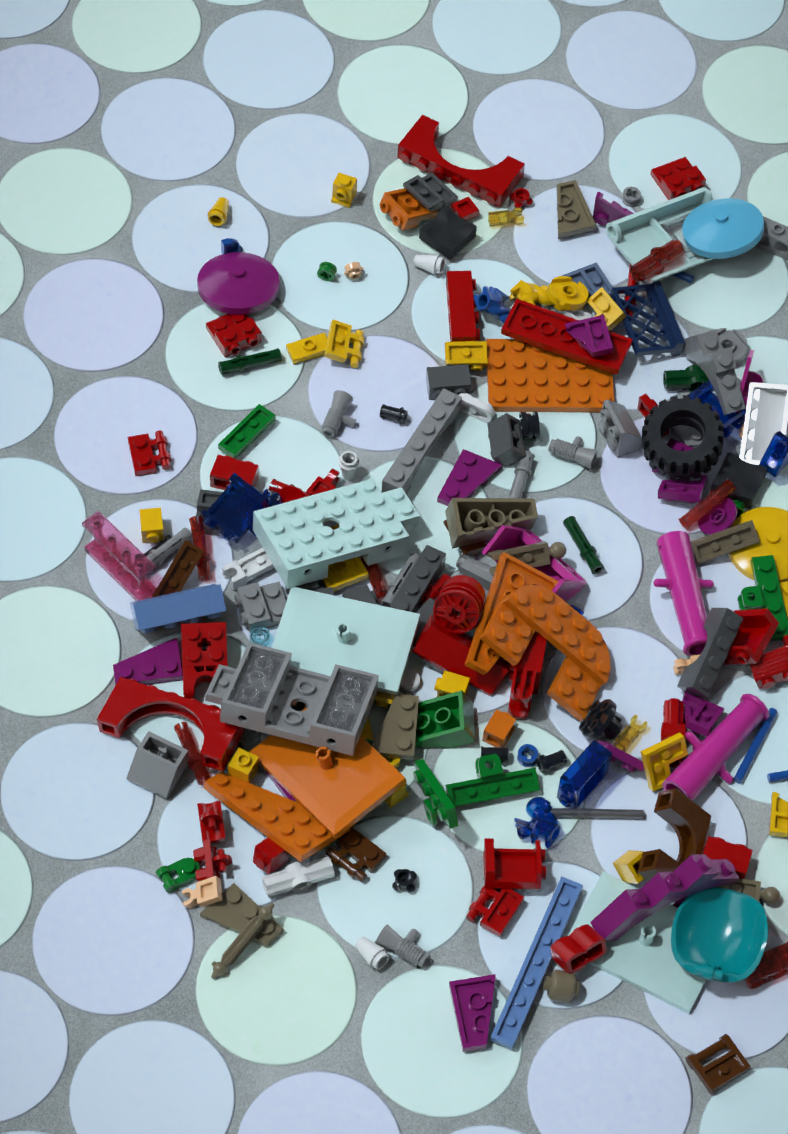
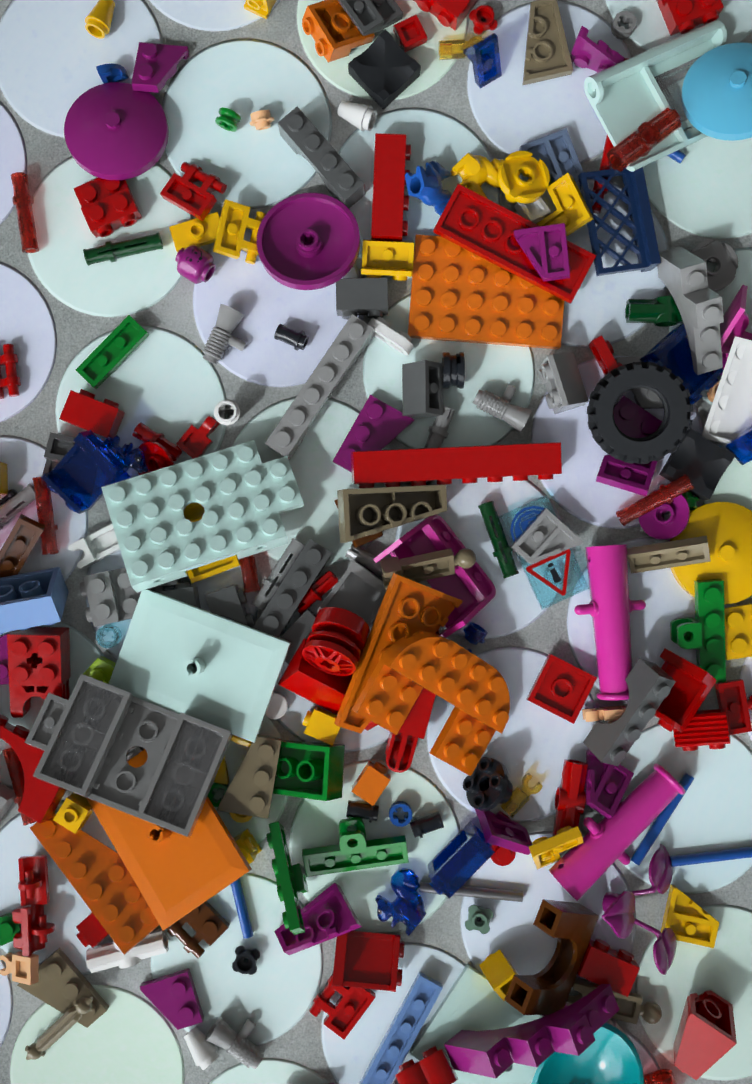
camera: 10 degrees right, 30 degrees up
none -> clear red pin [10,172,39,253]
none -> magenta wing [131,42,189,93]
none -> magenta wing [140,968,204,1030]
none -> red plate [160,162,227,221]
none -> magenta head [175,245,216,284]
none -> blue bar [231,878,253,939]
none -> magenta dish [257,193,360,290]
none -> magenta wing [274,883,362,955]
none -> dark grey arch [278,106,365,208]
none -> red brick [351,442,562,488]
none -> clear blue slope [463,33,502,88]
none -> sand green plate [465,905,493,934]
none -> red plate [489,845,516,866]
none -> clear light blue tile [499,495,589,610]
none -> light grey wing [510,508,583,564]
none -> red plate [526,653,597,724]
none -> magenta plant [602,844,677,975]

